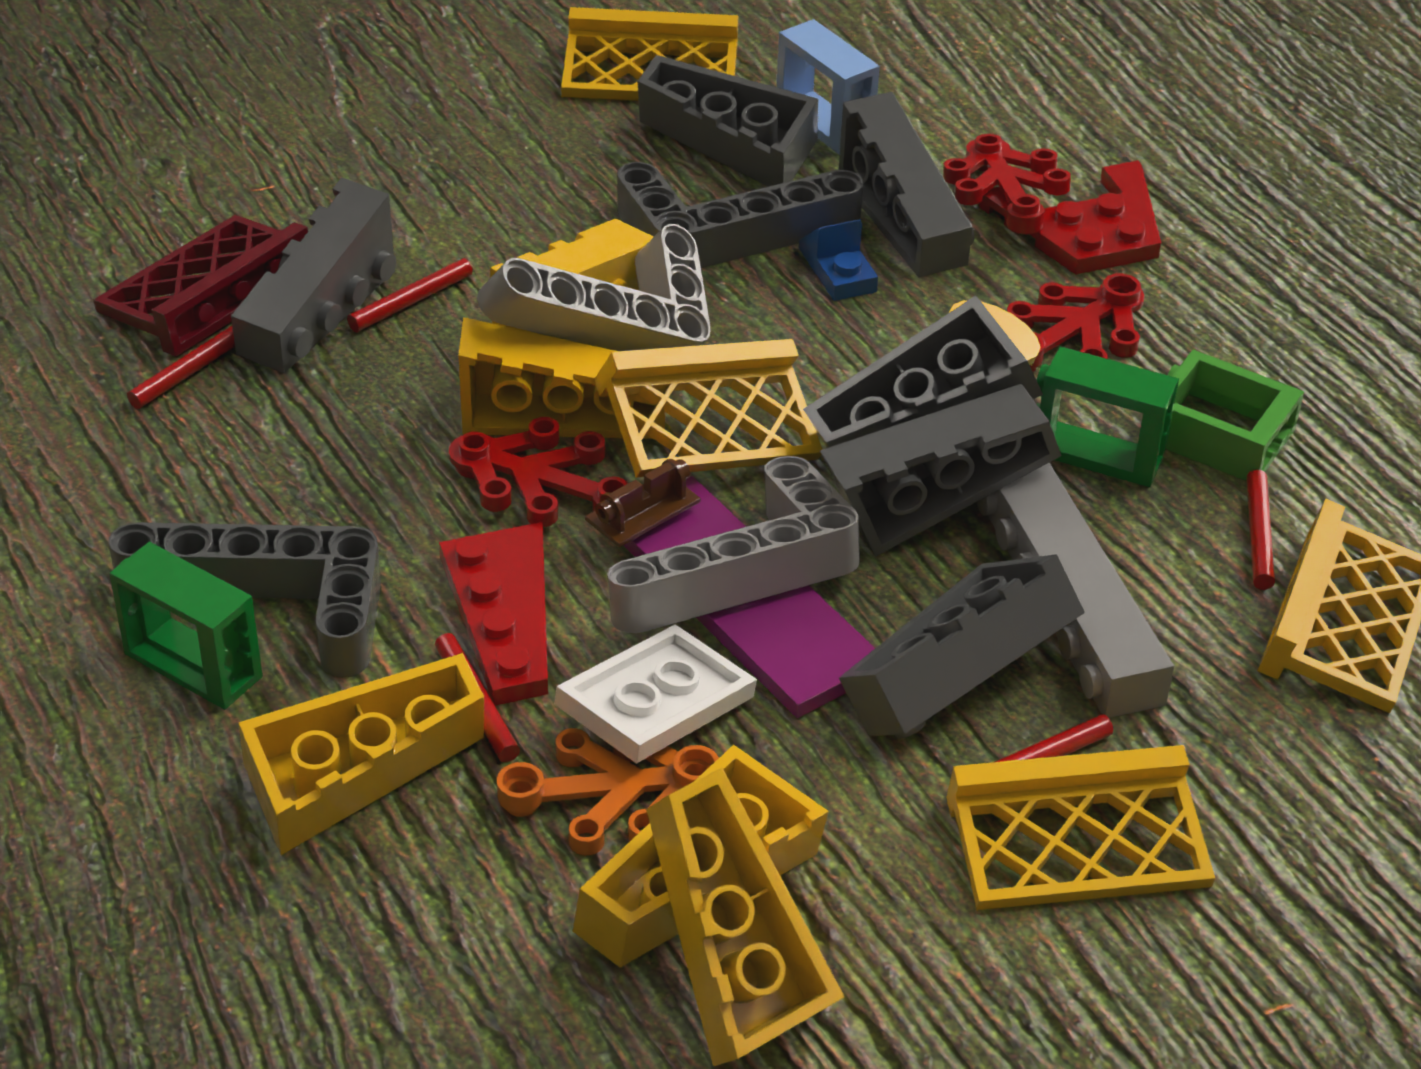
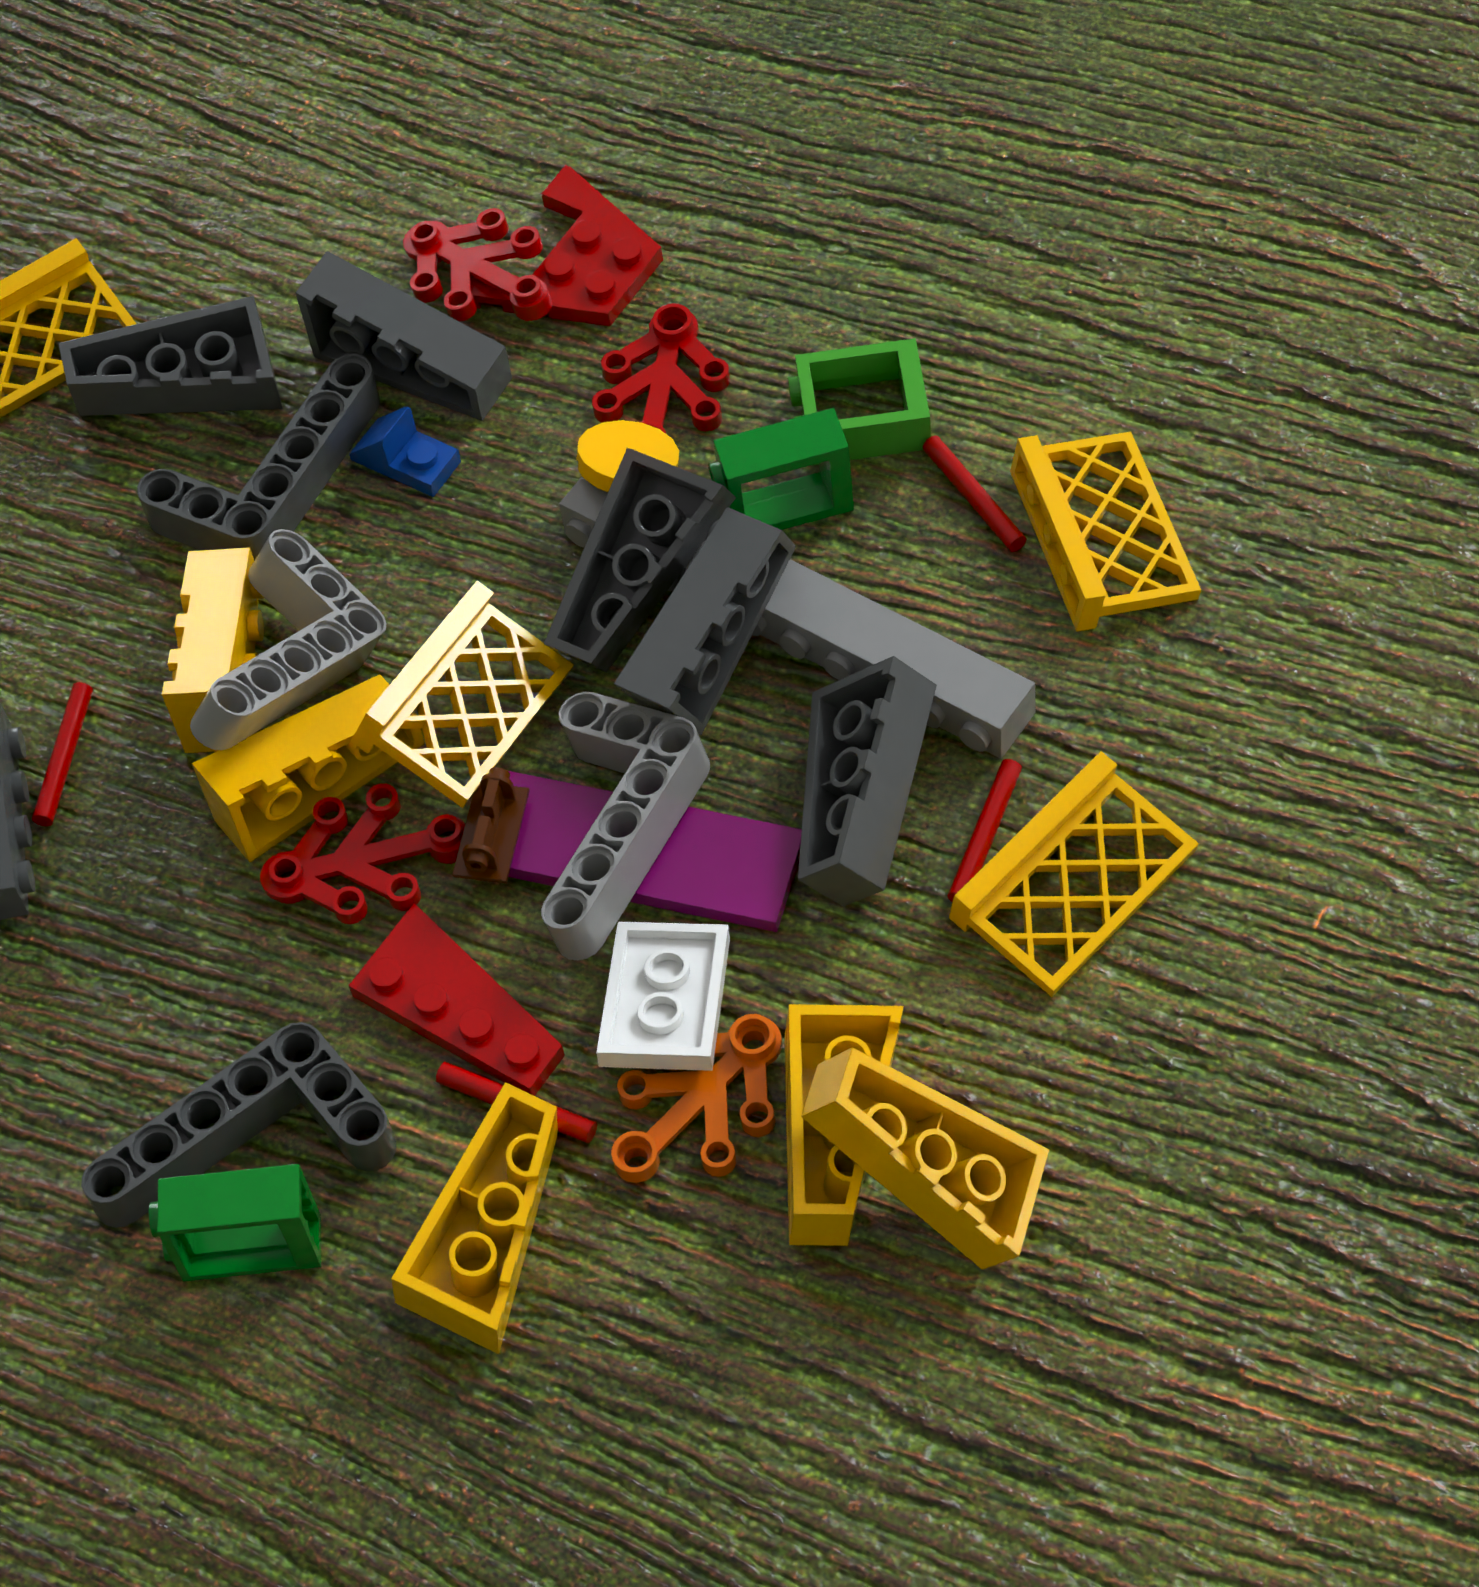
camera: 30 degrees left, 15 degrees up
light blue window [776,19,880,155] -> none

